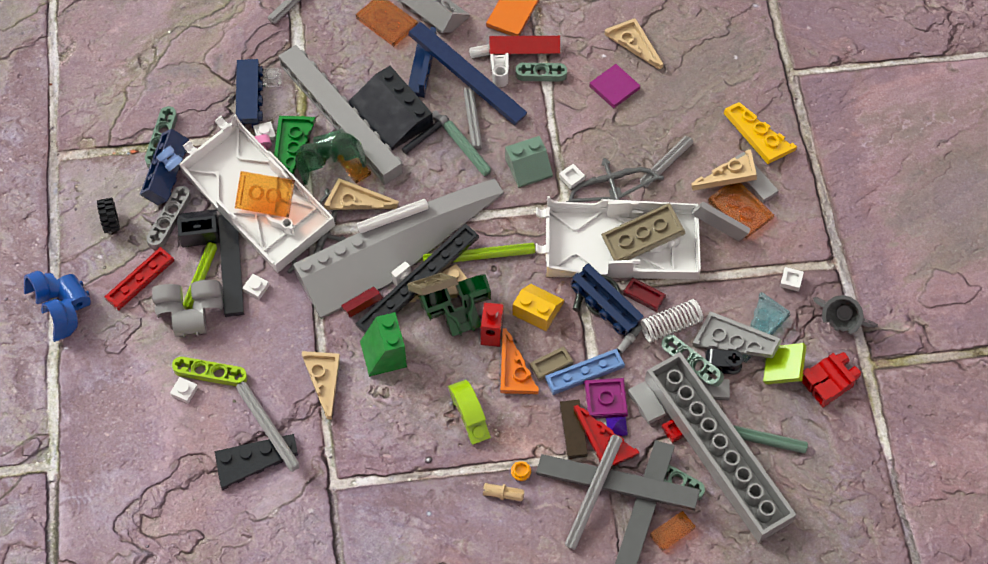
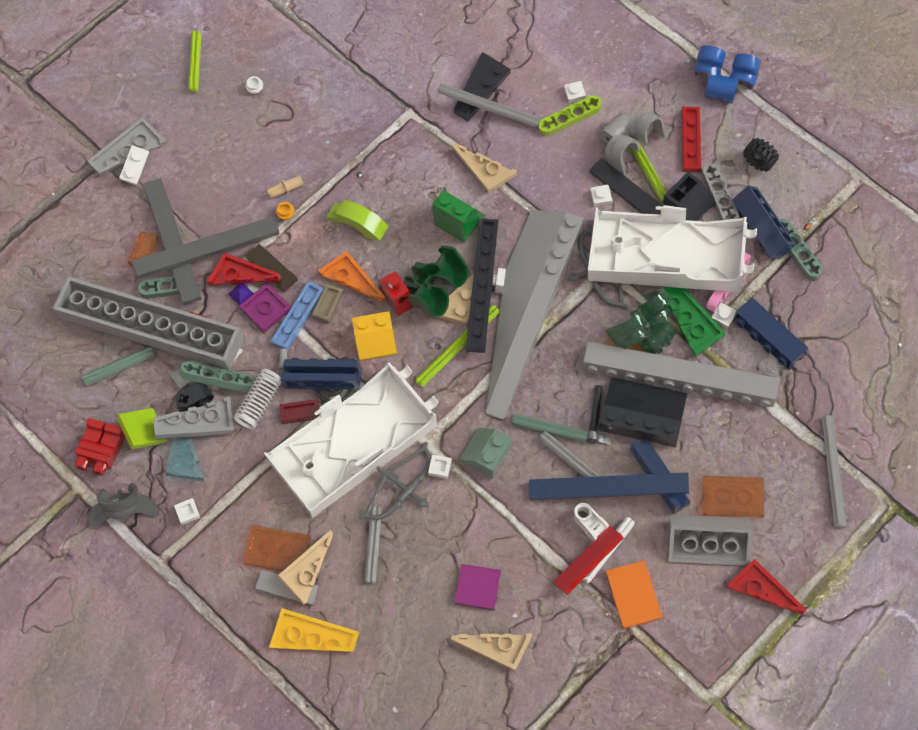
camera: 145 degrees right, 5 degrees up
light blue wheel [156,145,183,171] -> none
clear orange tile [235,171,295,218] -> none
tan wing [324,178,399,210] -> none
dark red tile [341,286,383,317] -> none
white axle [357,199,428,233] -> none
dark tan tile [407,273,458,296] -> none
sand green beam [515,63,567,82] -> none
light grey axle [565,435,622,550] -> none
dark tan tile [601,203,686,261] -> none
light grey slope [628,381,666,424] -> none
light grey tile [692,202,750,241] -> none

